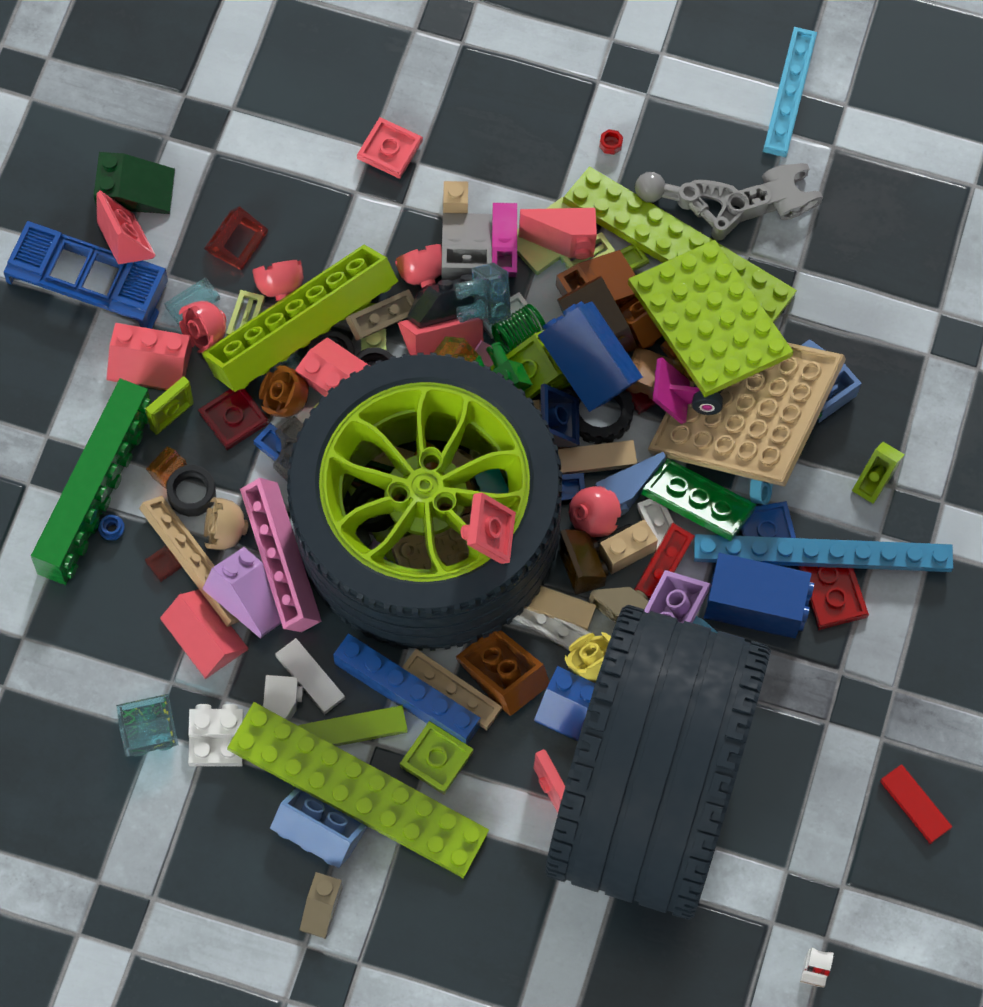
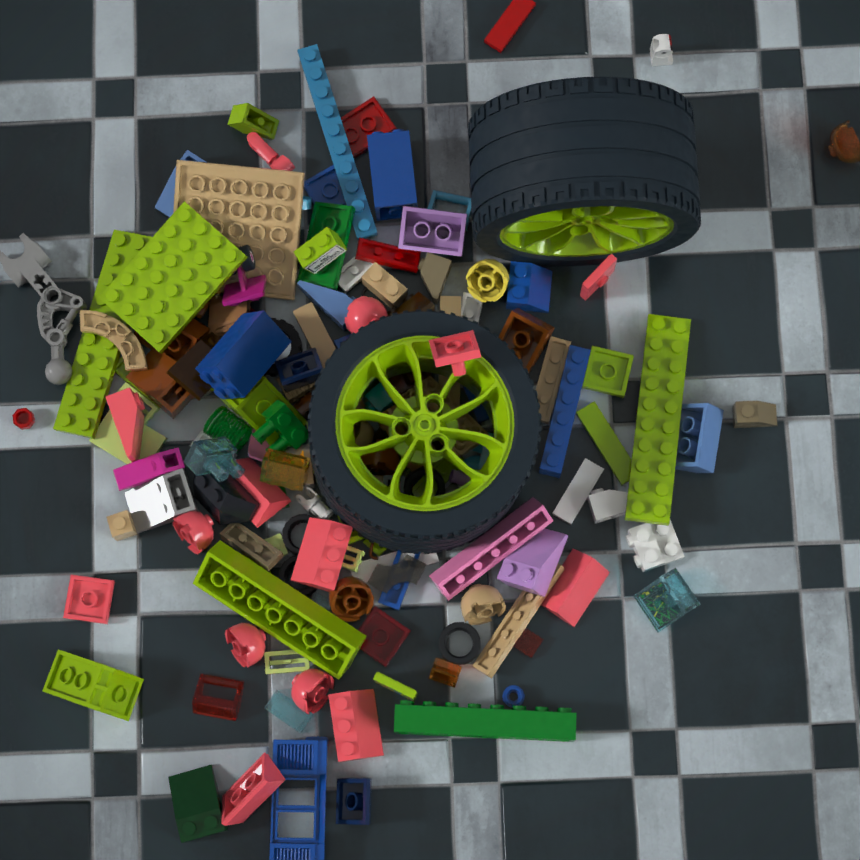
camera: 100 degrees left, 10 degrees up
none -> lime bracket [42,649,144,721]
none -> tan tile [80,310,148,371]
none -> coral piece [247,132,295,171]
none -> lime brick [294,227,347,274]
none -> dark blue slope [336,778,372,825]

